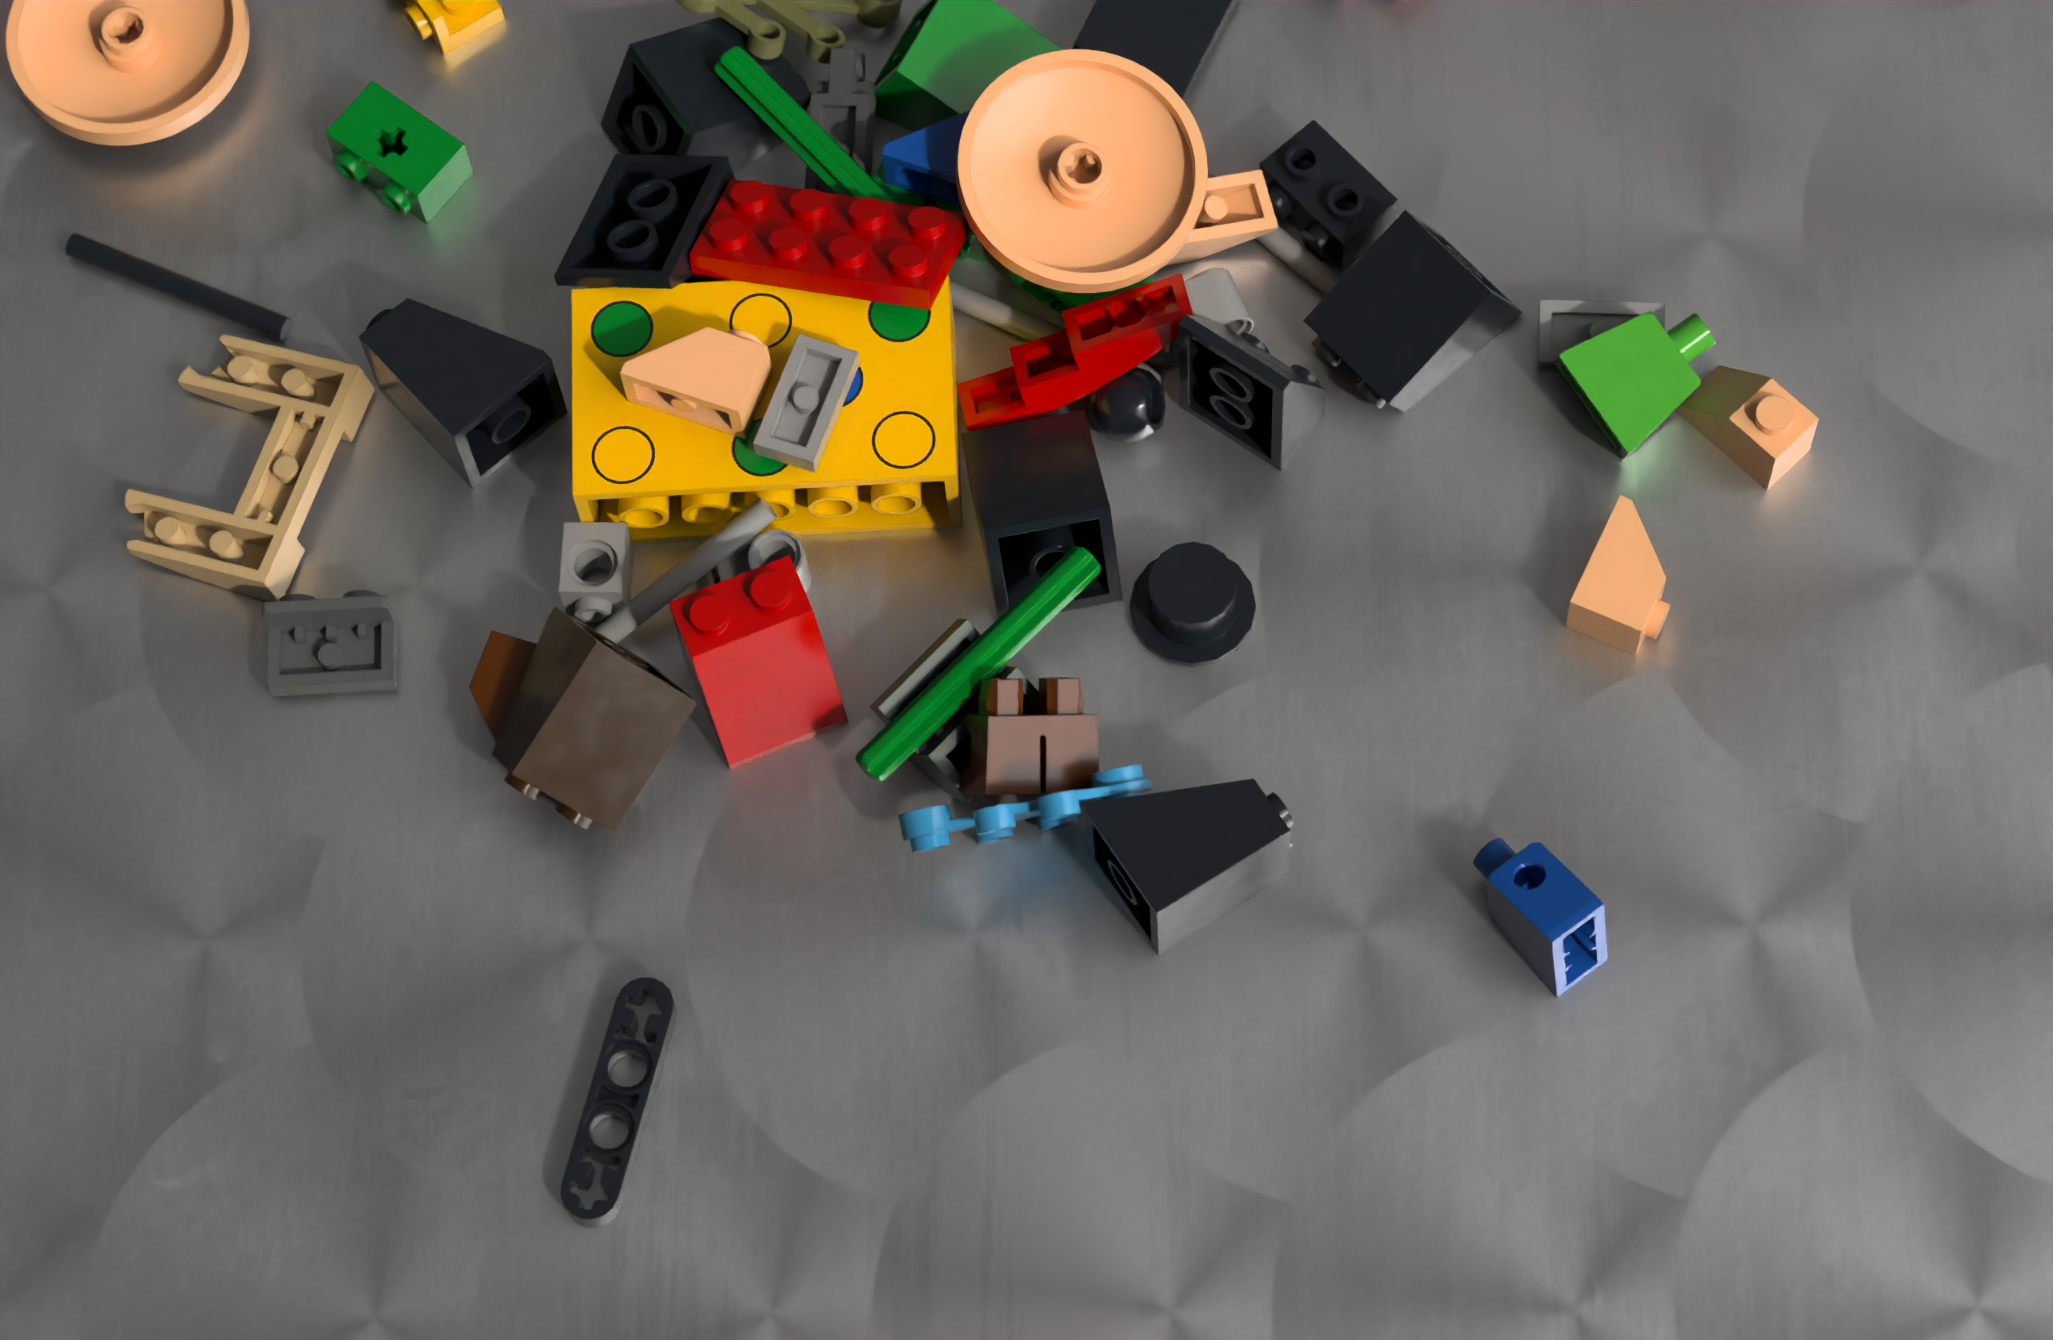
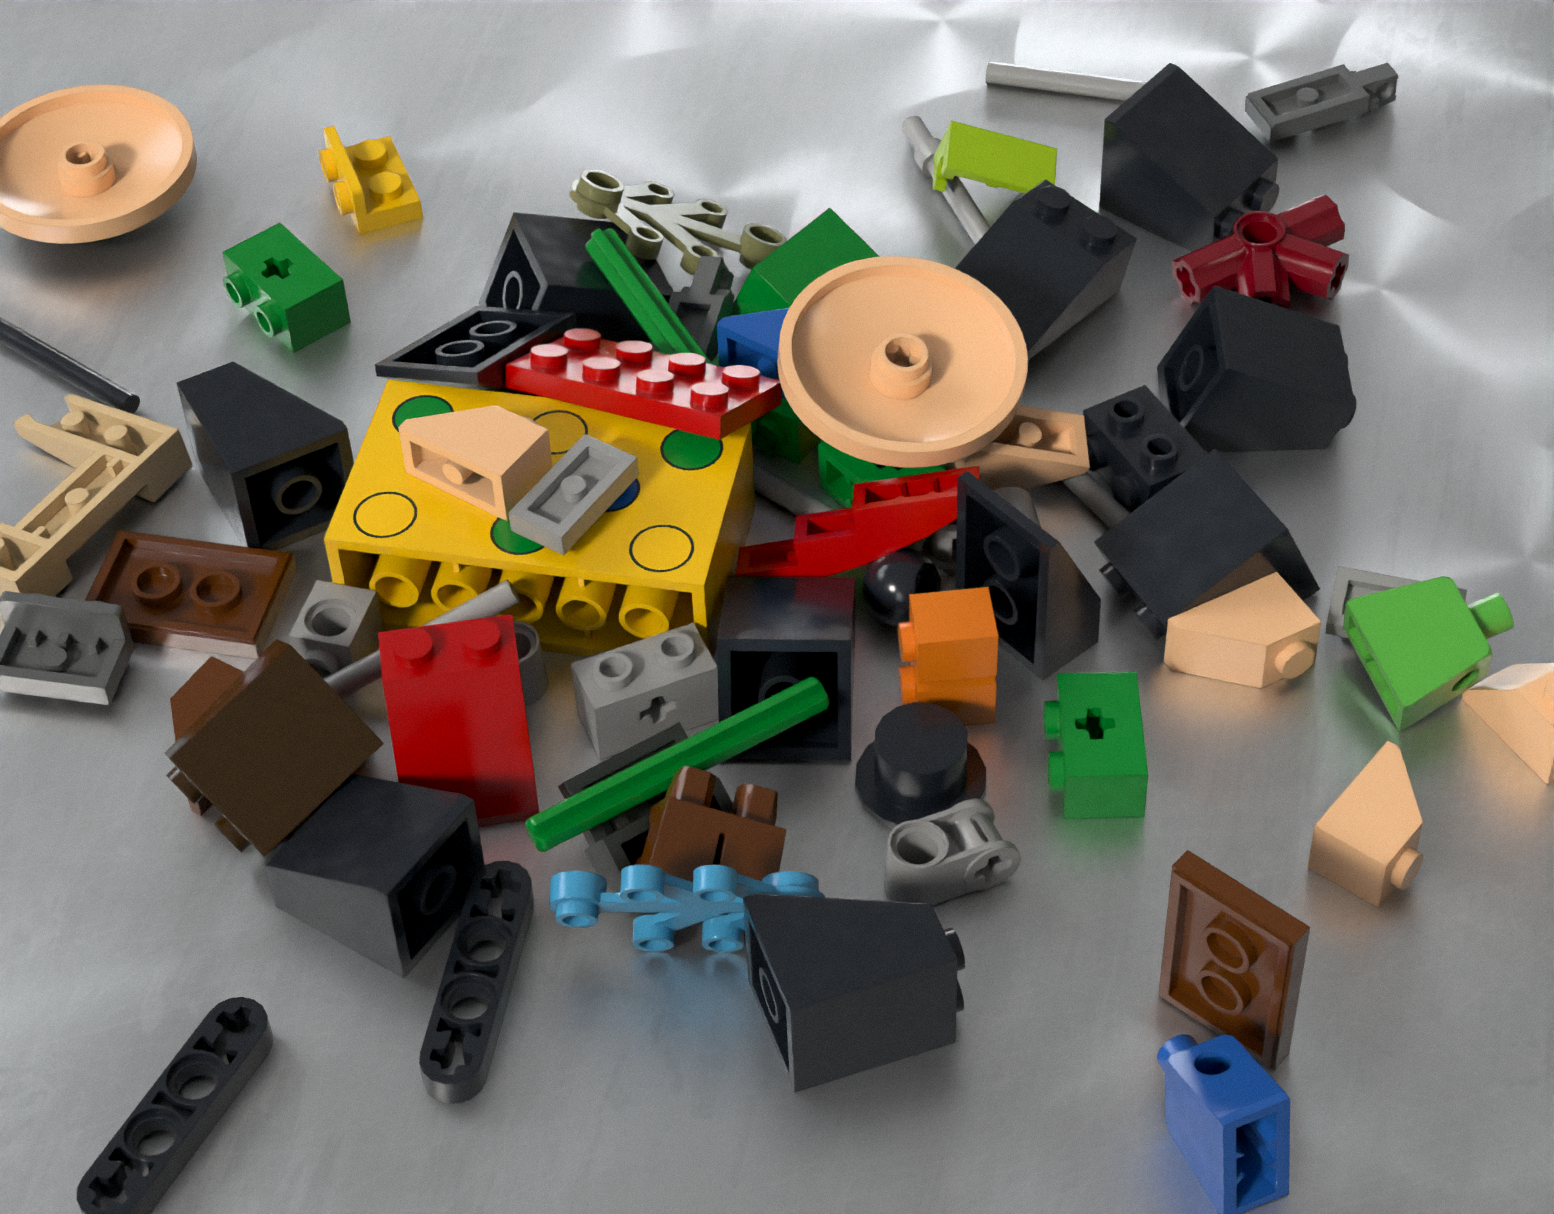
camera: 10 degrees right, 20 degrees down
none -> reddish brown tile [85,530,298,659]
none -> black slope [265,774,485,979]
none -> black beam [419,861,534,1104]
none -> light grey brick [571,623,719,760]
none -> light grey piece [884,798,1021,906]
none -> orange piece [898,587,998,726]
none -> green brick [1043,672,1148,819]
none -> black slope [1157,285,1357,453]
none -> reddish brown tile [1158,850,1310,1071]
none -> light nougat slope [1164,572,1321,689]

